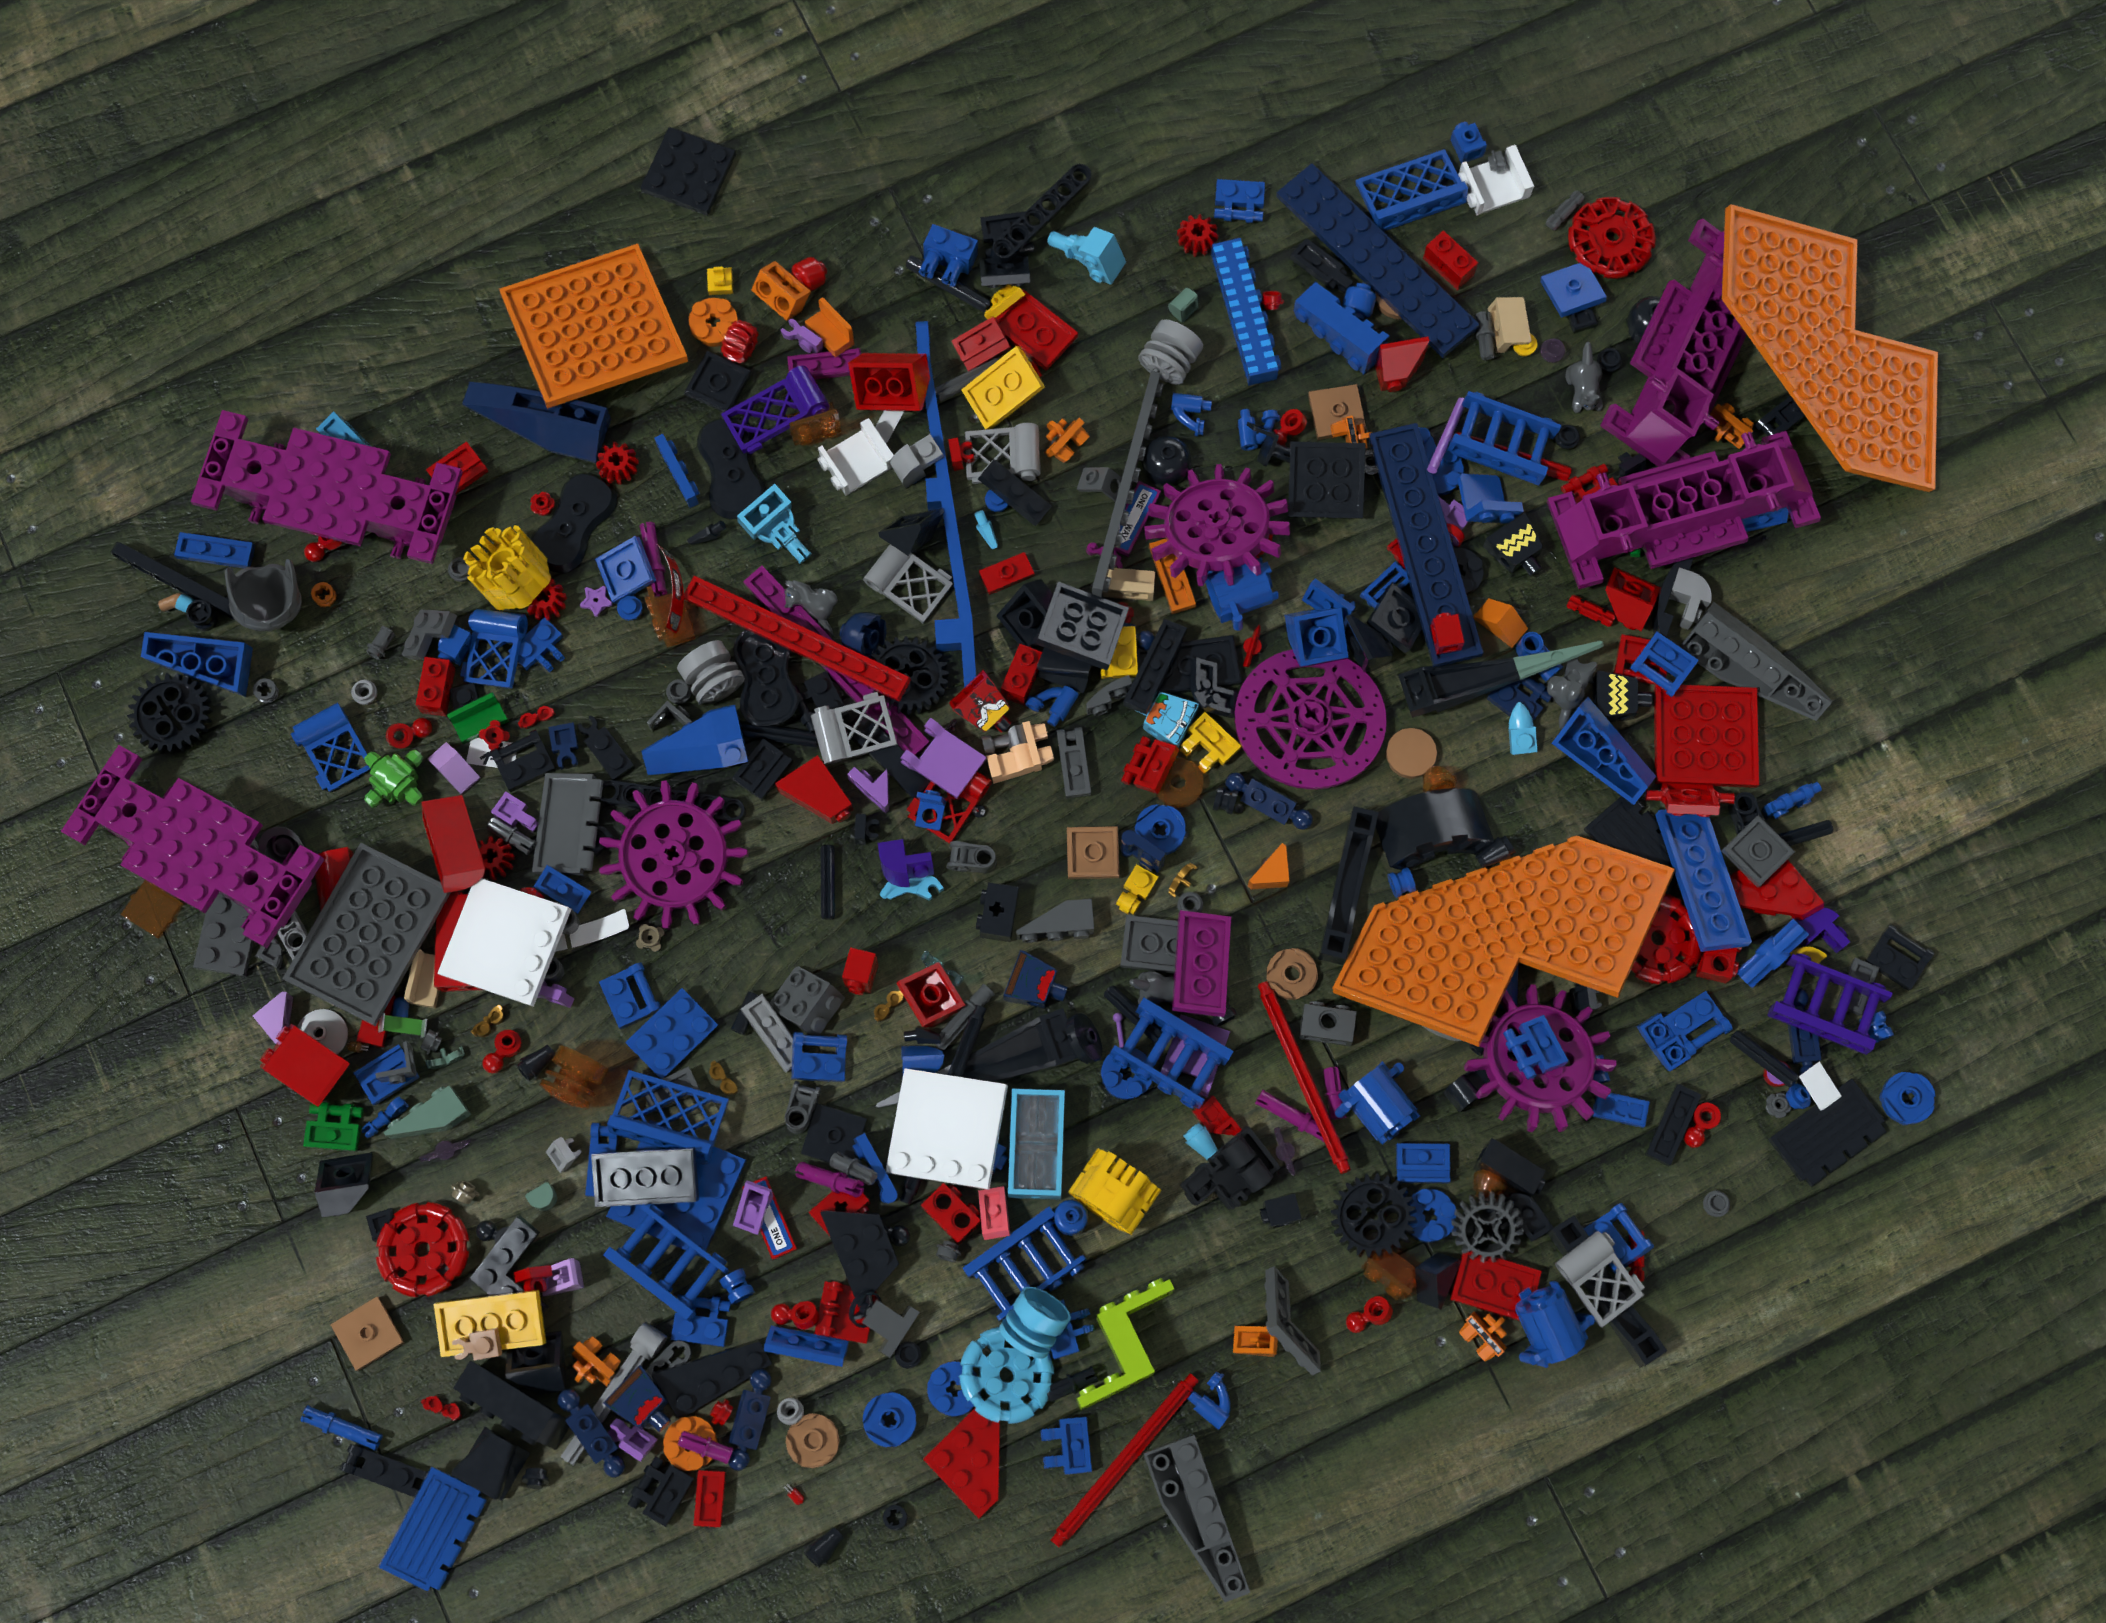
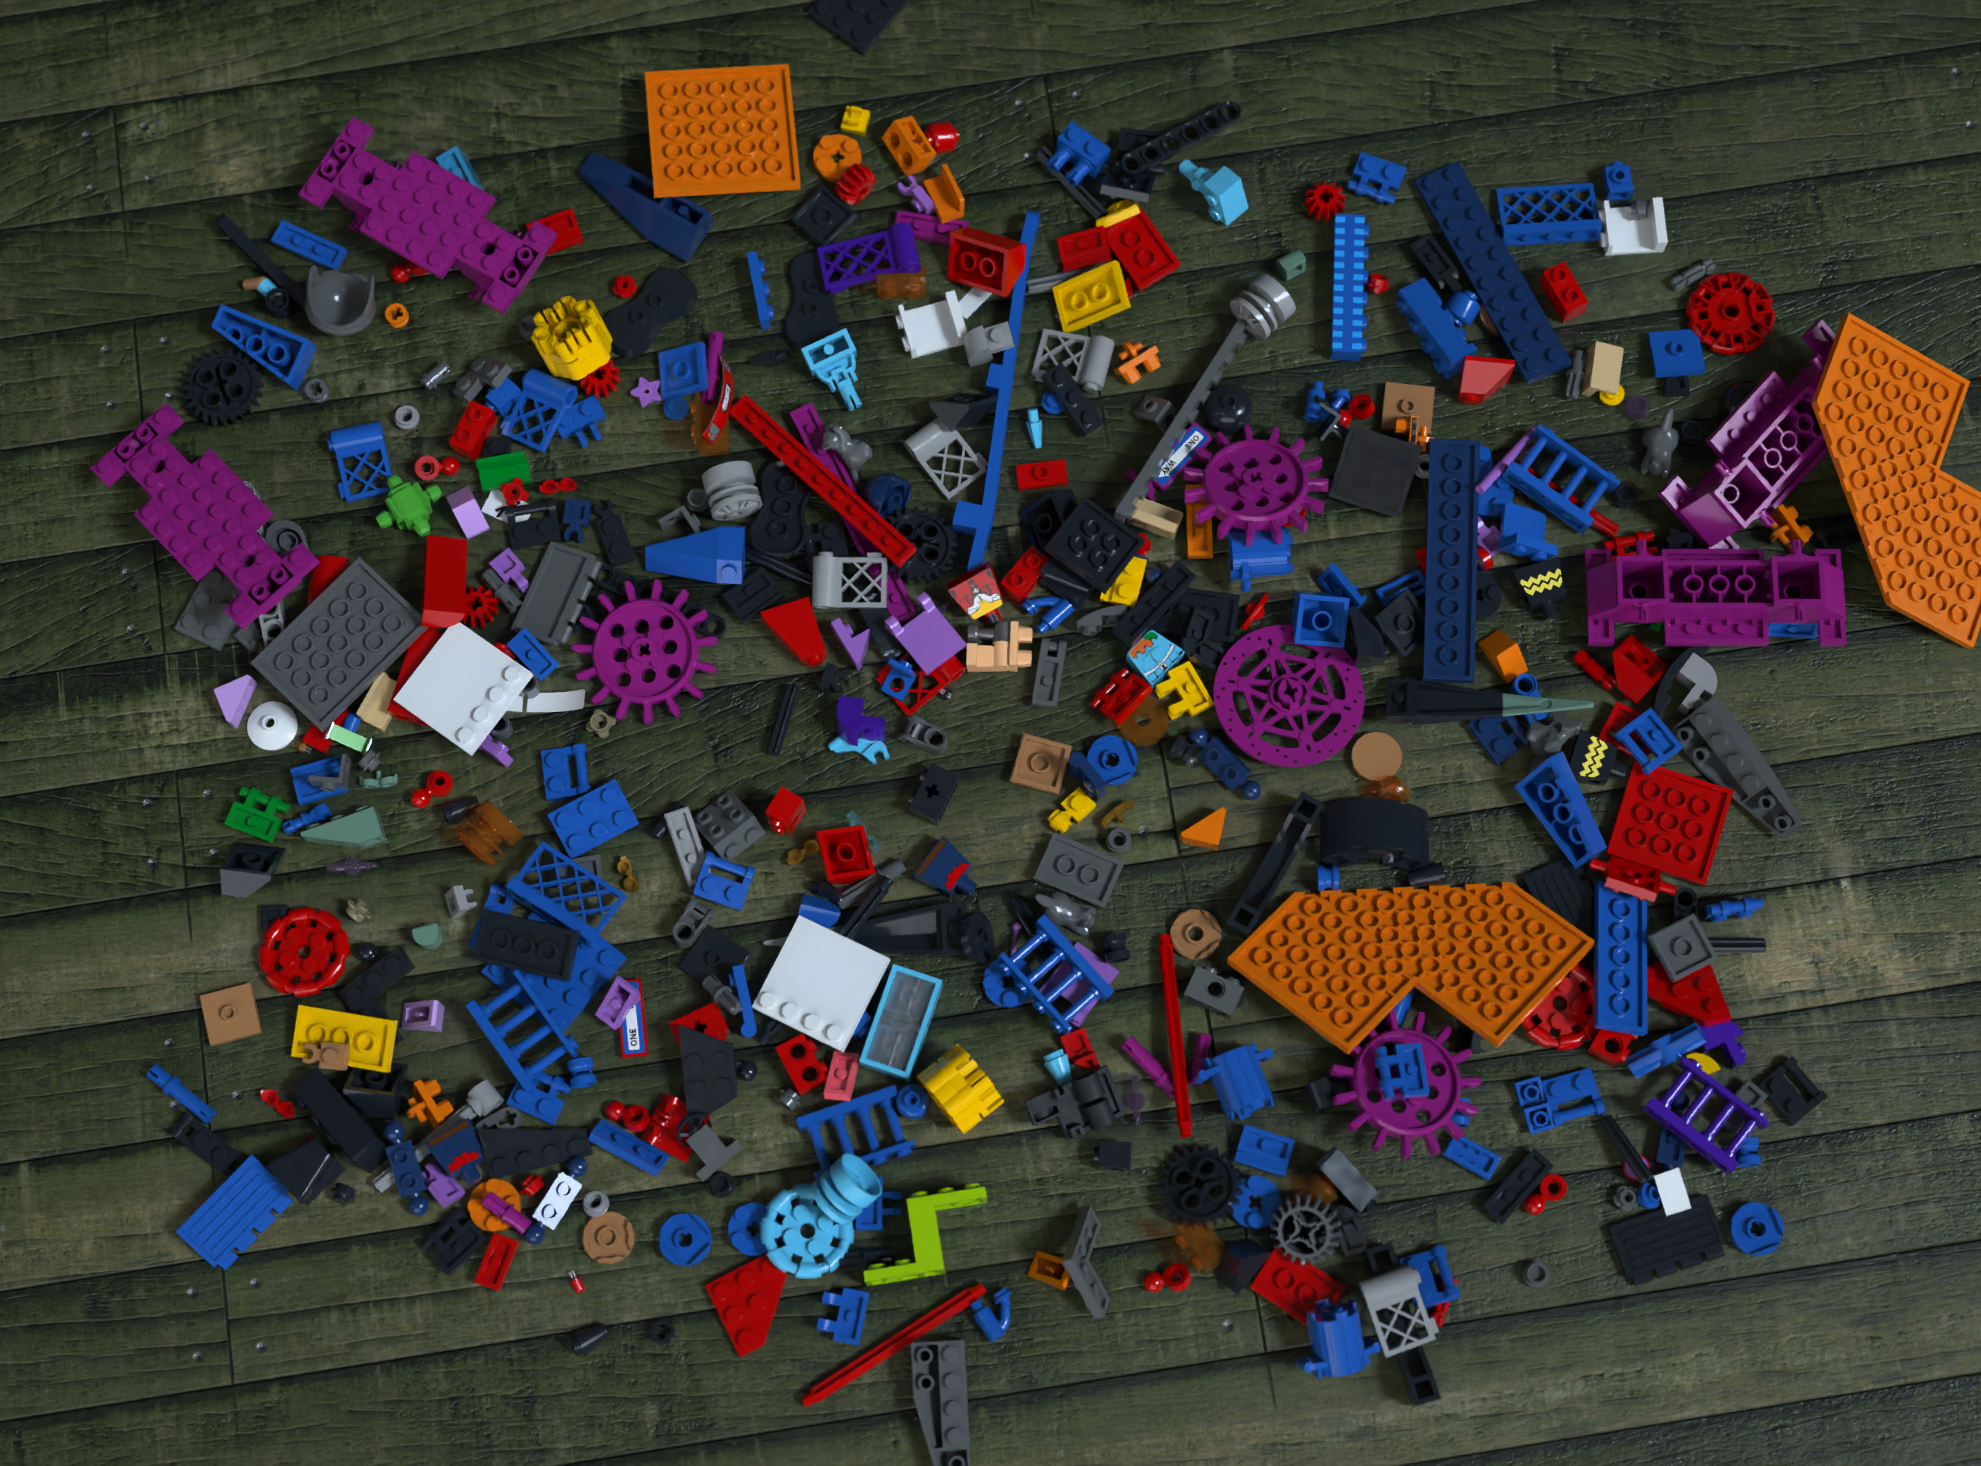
camera: 20 degrees right, 0 degrees up
clear orange piece [120,880,183,938] -> none
red slope [260,1024,350,1107] -> none
pearl gold piece [470,1005,504,1037] -> none
red tile [514,1265,553,1293] -> none
red gear [596,442,639,485] -> none
magenta pin [795,1162,864,1197] -> none
red tile [948,438,975,471] -> none
dark grey slope [1016,899,1094,943] -> none
blue plant [1171,393,1212,437] -> none
magenta plate [1172,910,1231,1017] -> none
red brick [1430,613,1464,655] -> none
orange hips [1459,1311,1507,1362] -> none
medium azure plate [1509,702,1537,755] -> none

